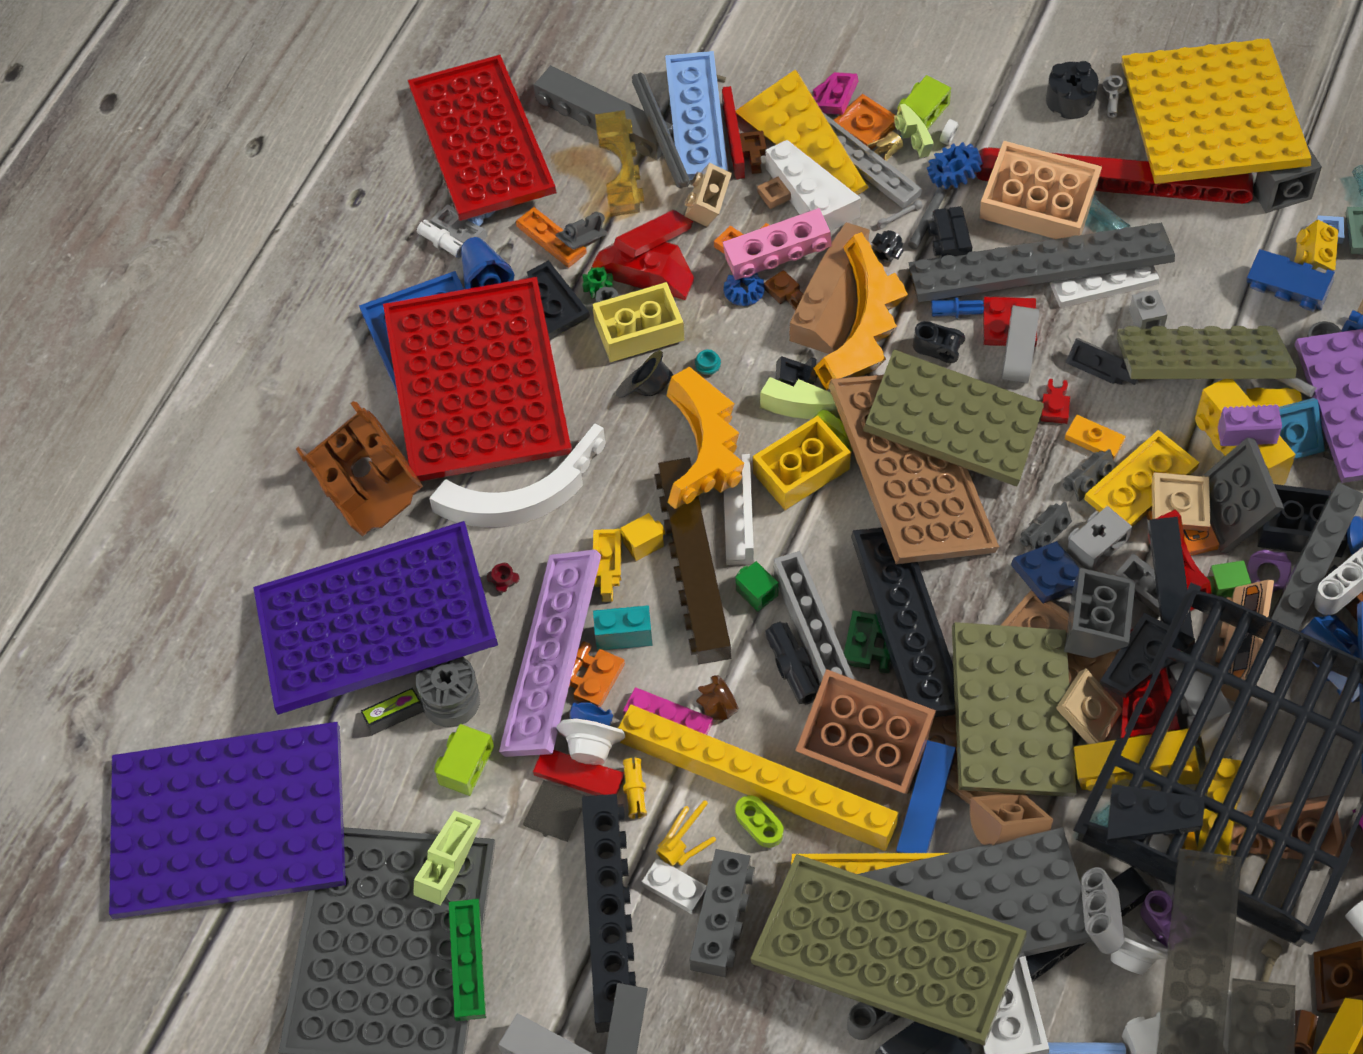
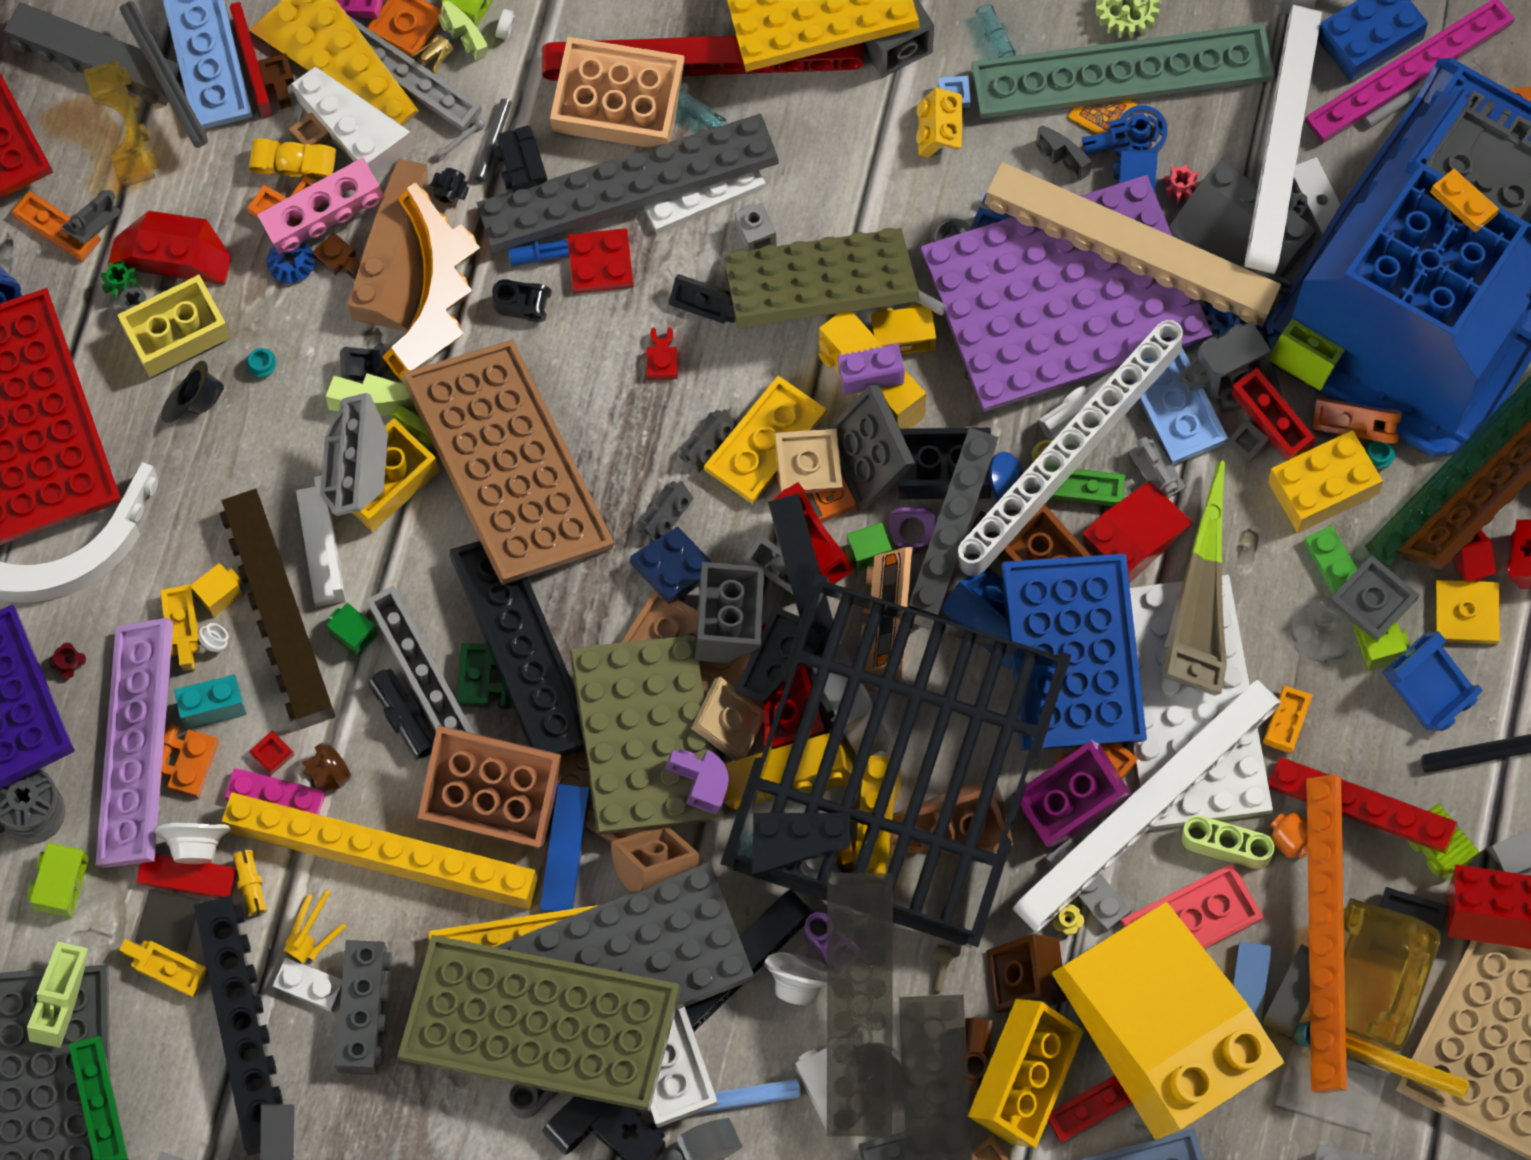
camera: 10 degrees left, 10 degrees up
black wing [527,260,590,340] -> none
blue hair [569,702,613,726] -> none
red tile [614,209,693,258] -> none
light orange arch [666,367,744,509] -> none
tan brick [685,162,732,227] -> none
lime plate [735,795,784,848] -> none
olive plate [863,349,1044,487] -> none
blue gear [927,142,983,189] -> none
light grey beam [1001,305,1039,383] -> none
light orange plate [1064,415,1126,460] -> none
light grey brick [1067,506,1132,571] -> none
light grey beam [1081,867,1124,954] -> none
blue wedge [1247,249,1335,311] -> none
dark azure tile [1279,398,1325,459] -> none
none -> yellow hinge [119,939,208,999]
none -> white plate [198,623,229,652]
none -> yellow piece [248,138,337,180]
none -> red tile [249,731,294,776]
none -> light grey wedge [320,393,388,516]
none -> medium lavender brick [664,750,729,814]

